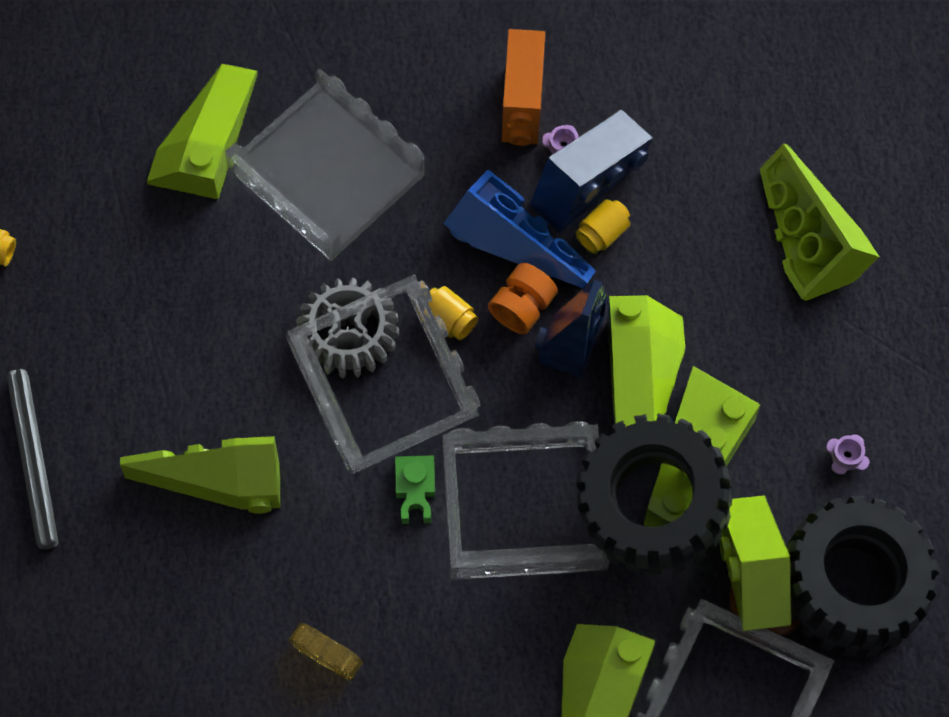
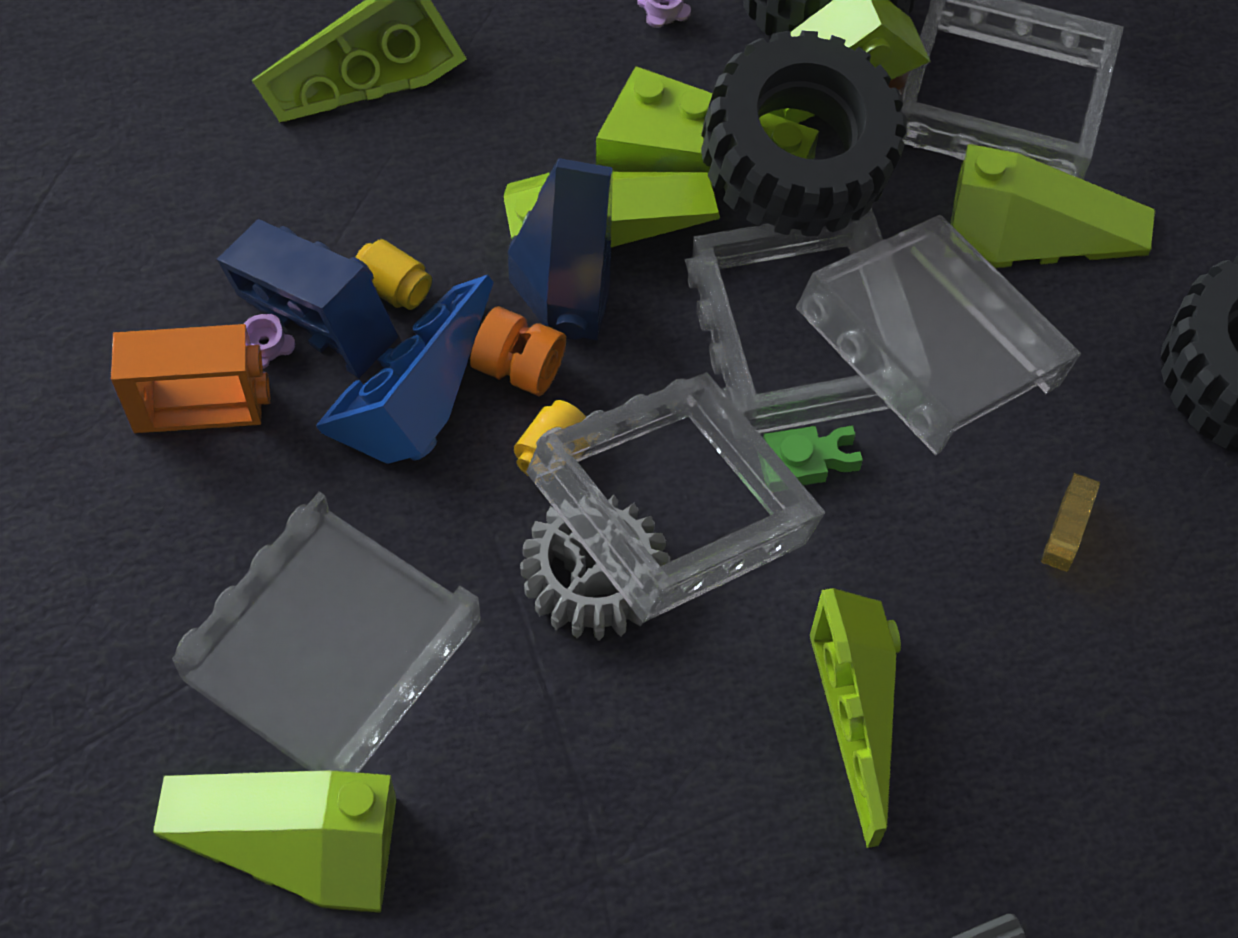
camera: 100 degrees left, 5 degrees down
none -> clear panel [796,214,1081,455]

